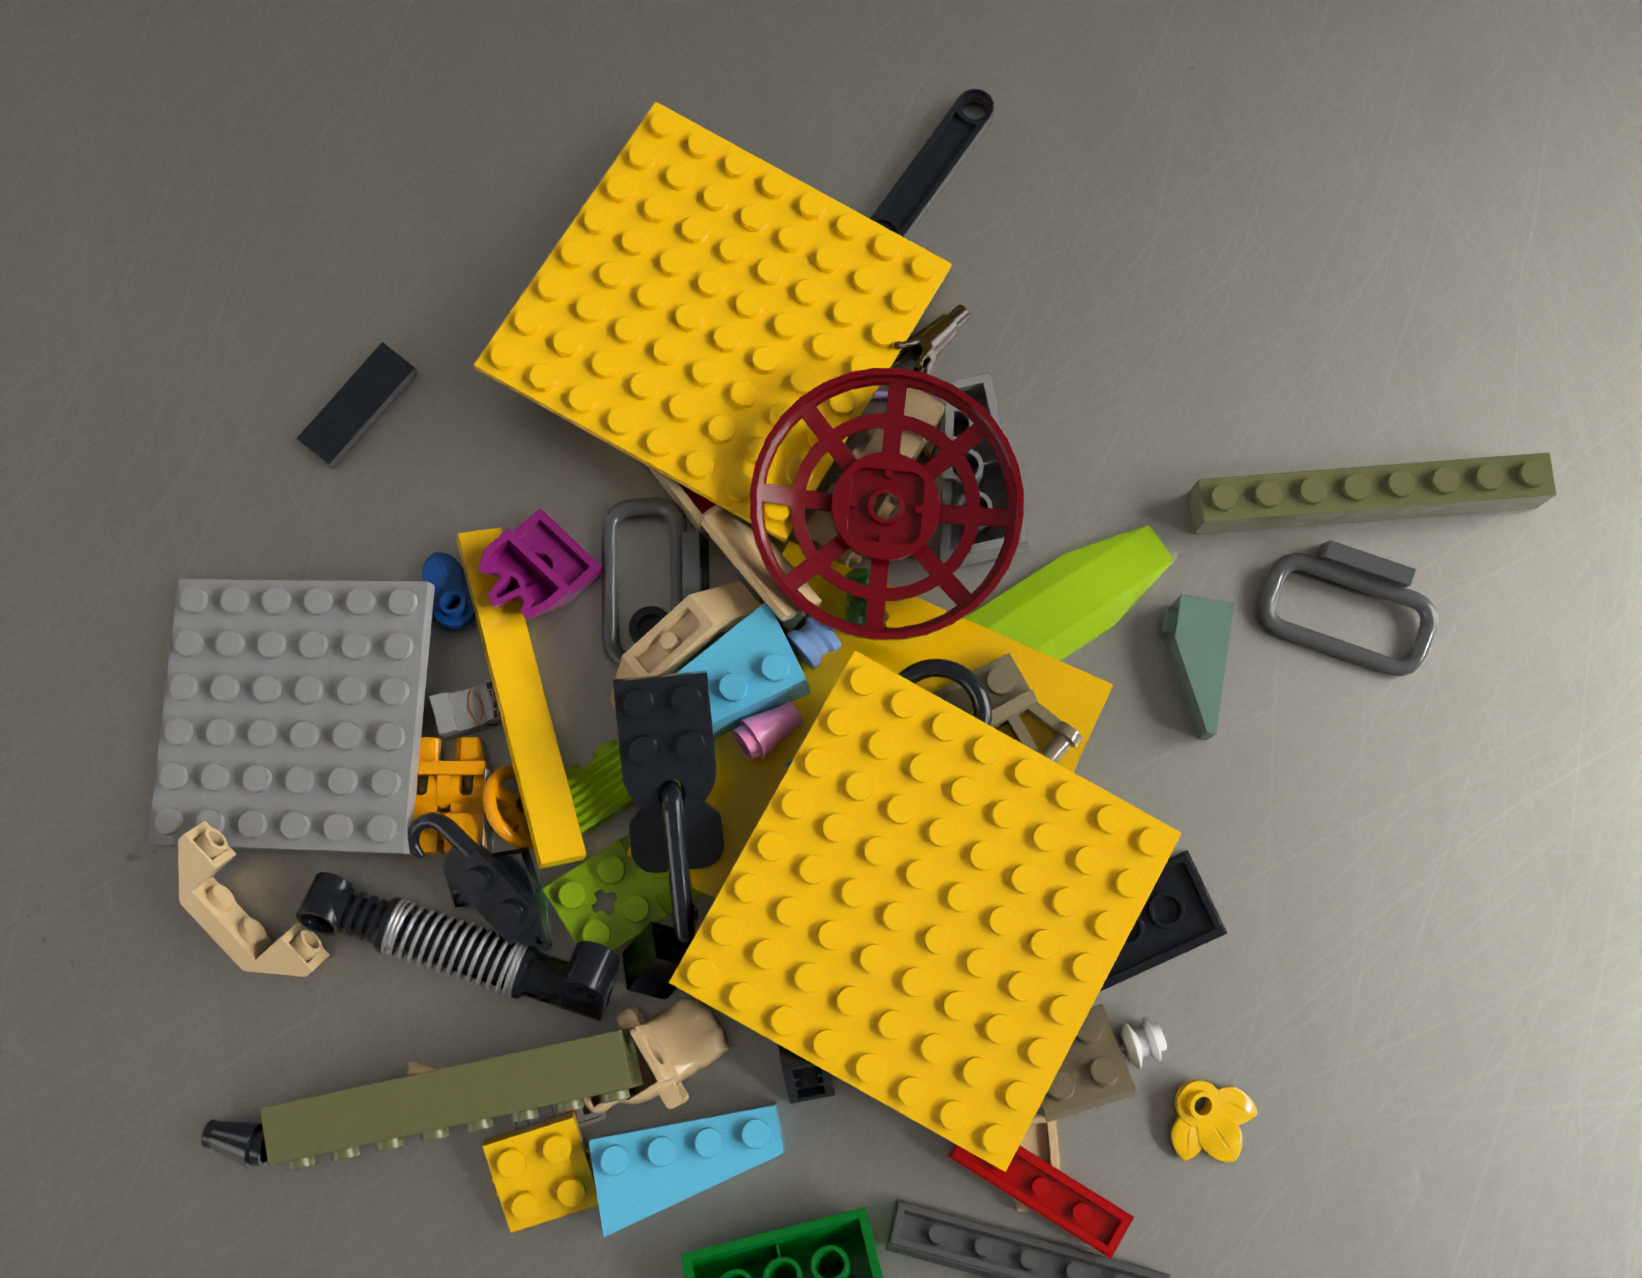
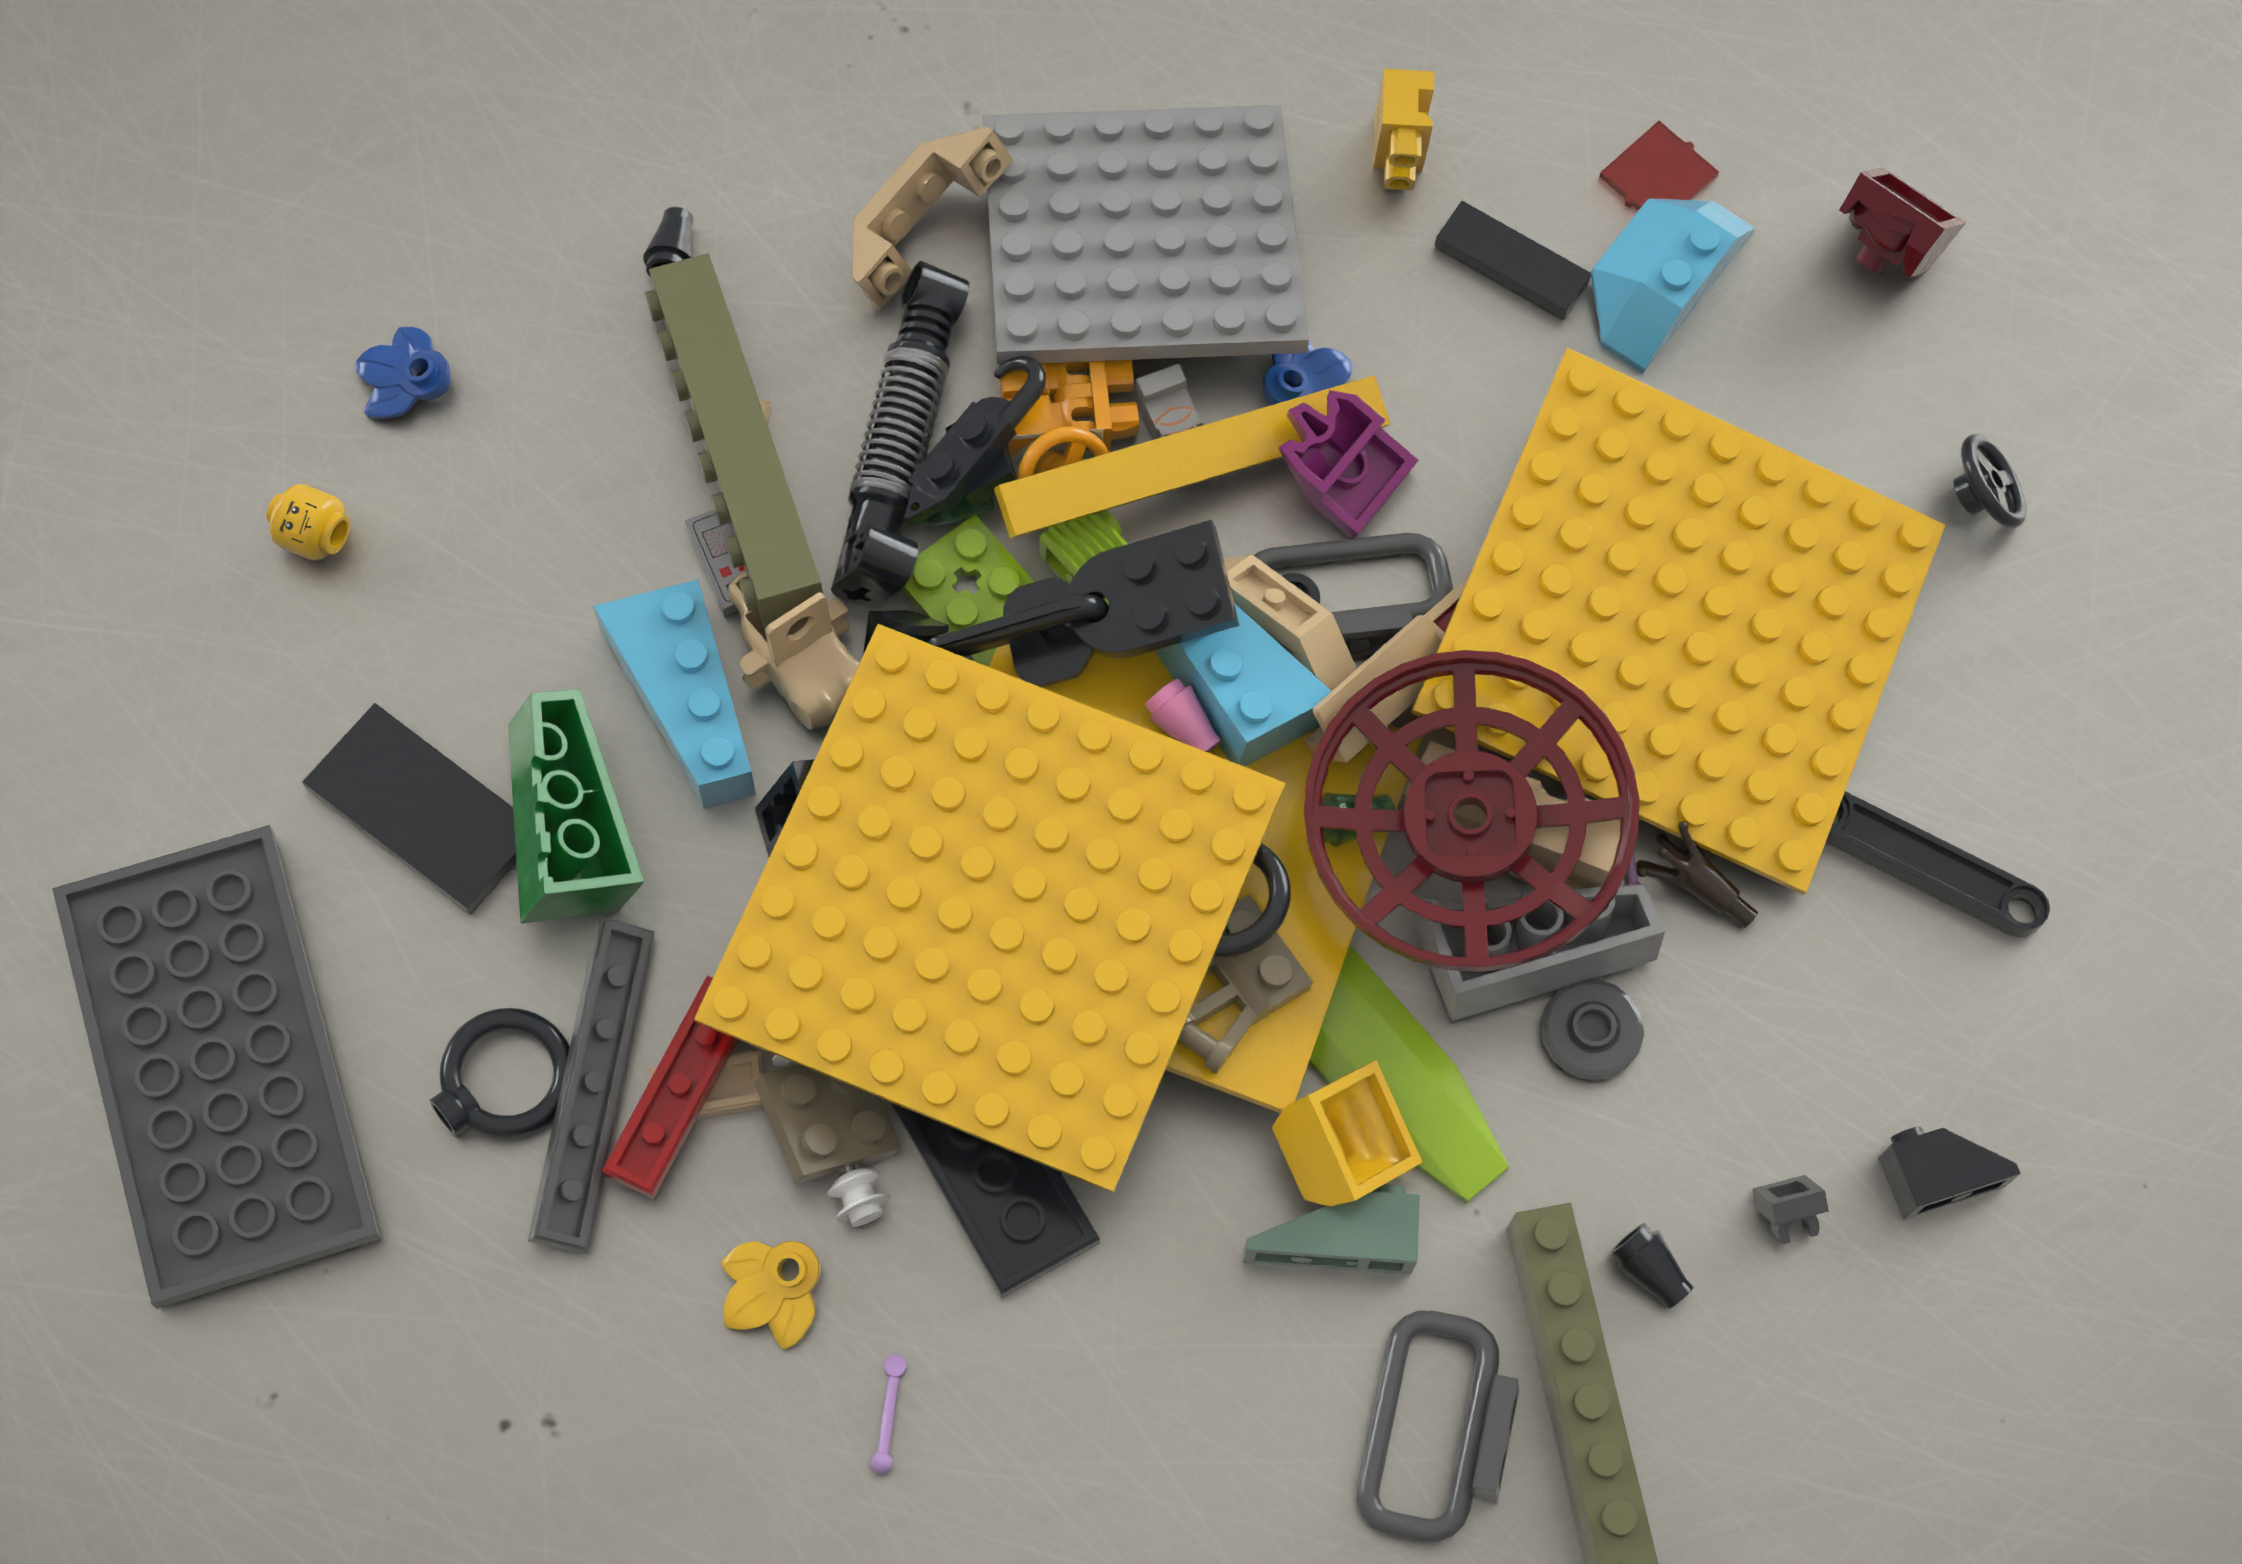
camera: 80 degrees right, 10 degrees down
yellow plate [482,1111,598,1233] -> none
light blue wheel [785,616,842,670] -> none
none -> lavender hinge [870,1354,907,1474]
none -> yellow brick [1271,1060,1423,1207]
none -> yellow hips [1373,69,1435,190]
none -> dark grey wheel [1540,979,1644,1080]
none -> medium azure wedge [1591,199,1755,373]
none -> clear red piece [1599,120,1719,211]
none -> black cone [1611,1223,1694,1309]
none -> dark grey tile [1753,1175,1829,1244]
none -> dark red brick [1839,167,1966,278]
none -> black slope [1878,1126,2021,1220]
none -> black piece [1953,434,2027,528]

